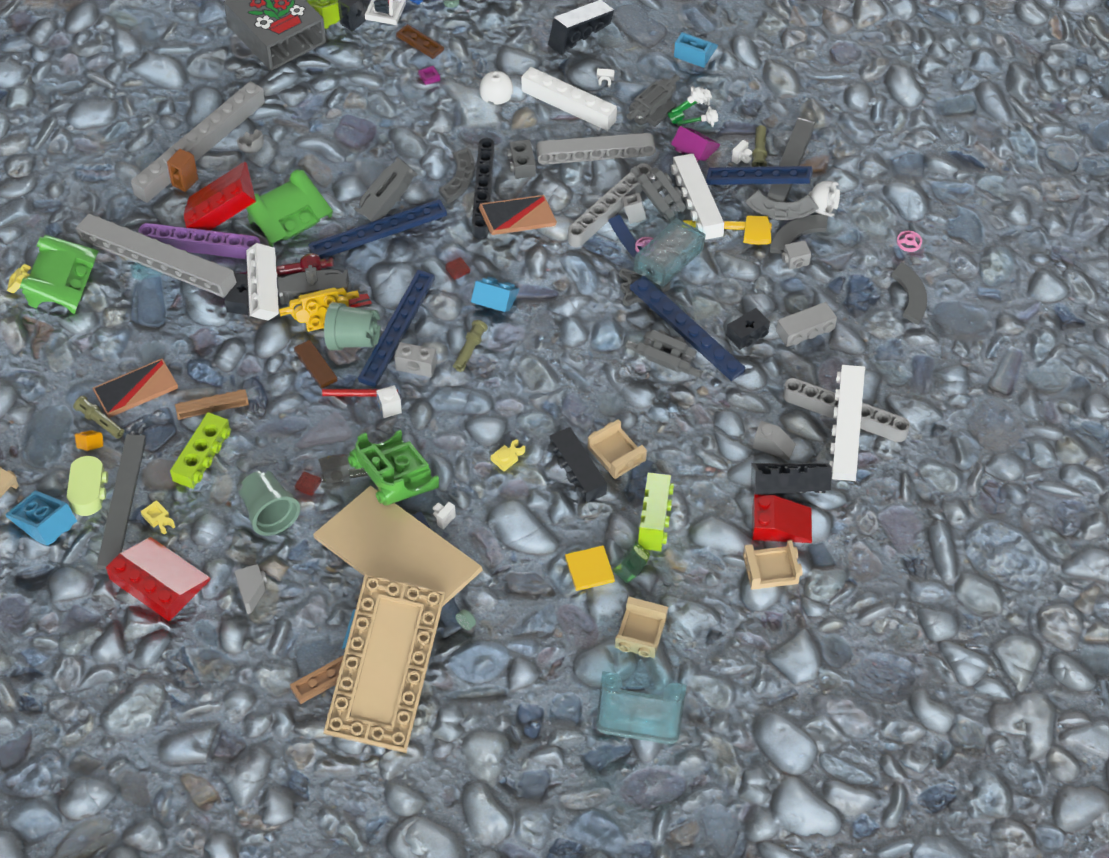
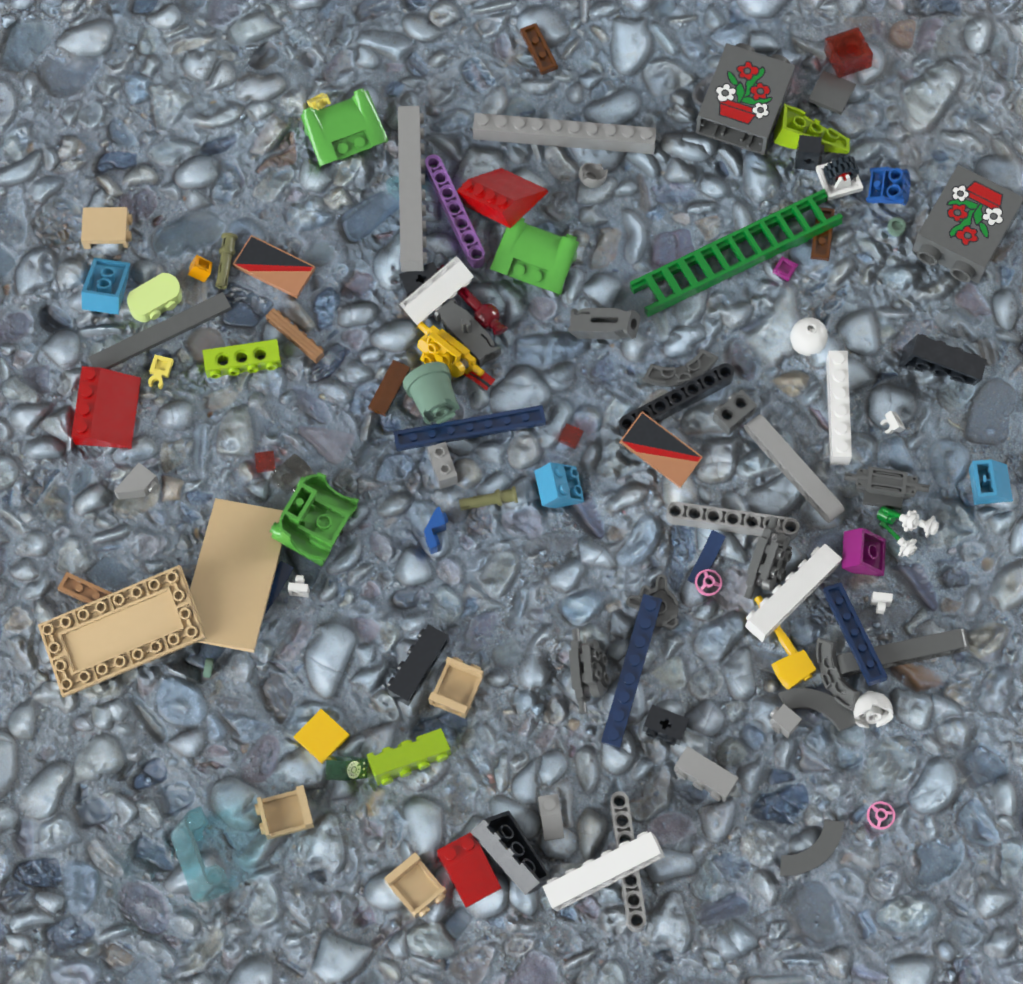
camera: 60 degrees right, 15 degrees up
dark orange brick [167,149,198,192] -> none
sand green piece [239,471,300,536] -> none
dark blue plate [308,199,447,259] -> none
red bar [322,389,398,397] -> none
white brick [376,385,402,418] -> none
light yellow plate [491,439,525,472] -> none
light grey brick [623,192,647,224] -> none
brick [633,218,706,287] -> none
olive pin [751,125,768,167] -> none
none -> blue slope [424,507,449,554]
none -> reddish brown tile [520,23,558,75]
none -> green ladder [630,189,843,317]

